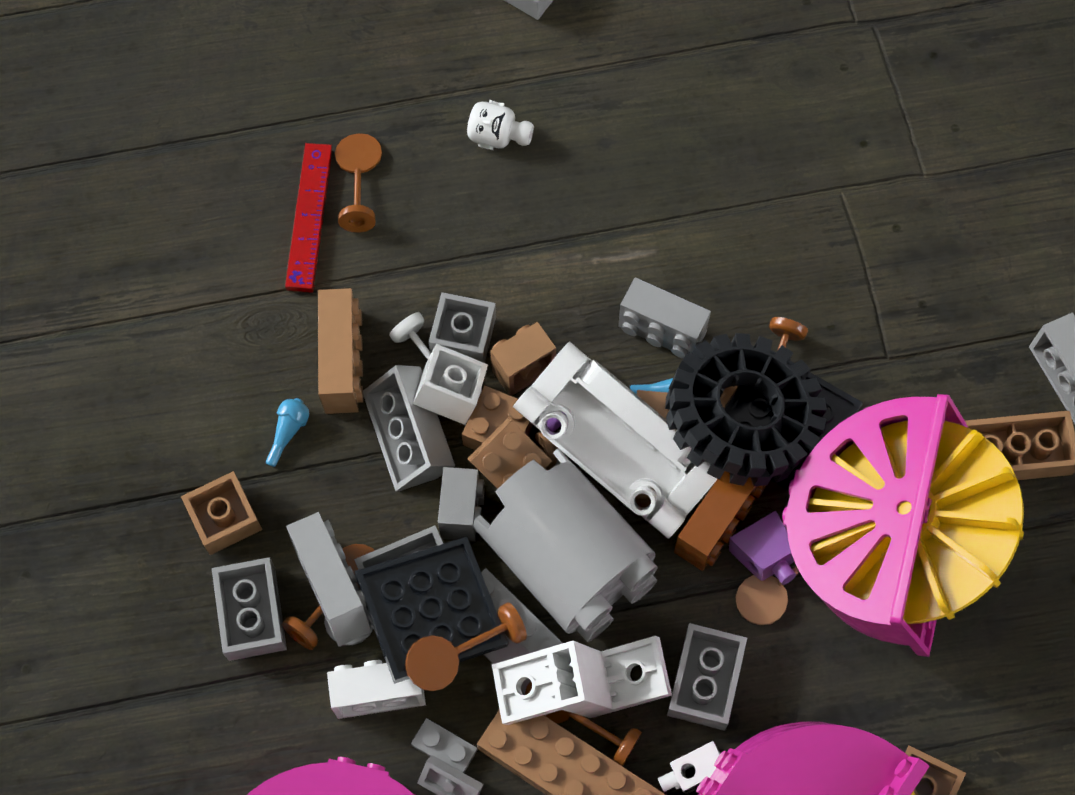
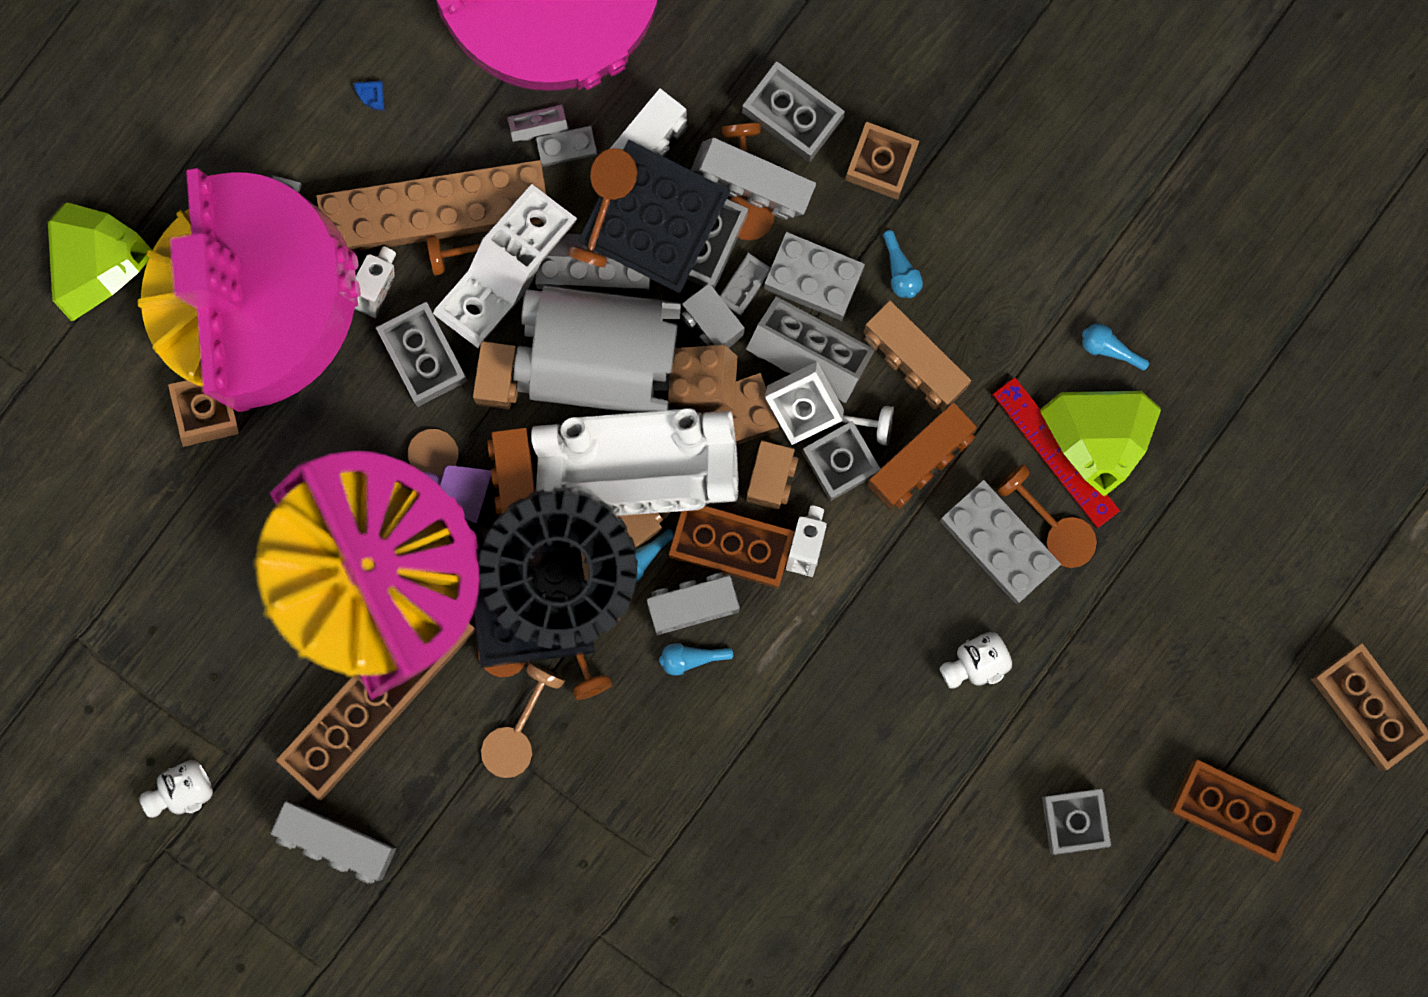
camera: 135 degrees right, 15 degrees up
none -> medium nougat brick [473,341,518,410]
none -> medium nougat piece [481,662,565,778]
none -> dark azure piece [659,643,733,676]
none -> dark orange brick [669,506,795,589]
none -> light grey plate [720,253,771,316]
none -> light grey brick [764,232,865,321]
none -> white torso [786,505,827,577]
none -> dark orange brick [867,403,977,510]
none -> light grey brick [940,480,1061,605]
none -> lime brick [1040,391,1161,496]
none -> dark azure piece [1082,323,1149,370]

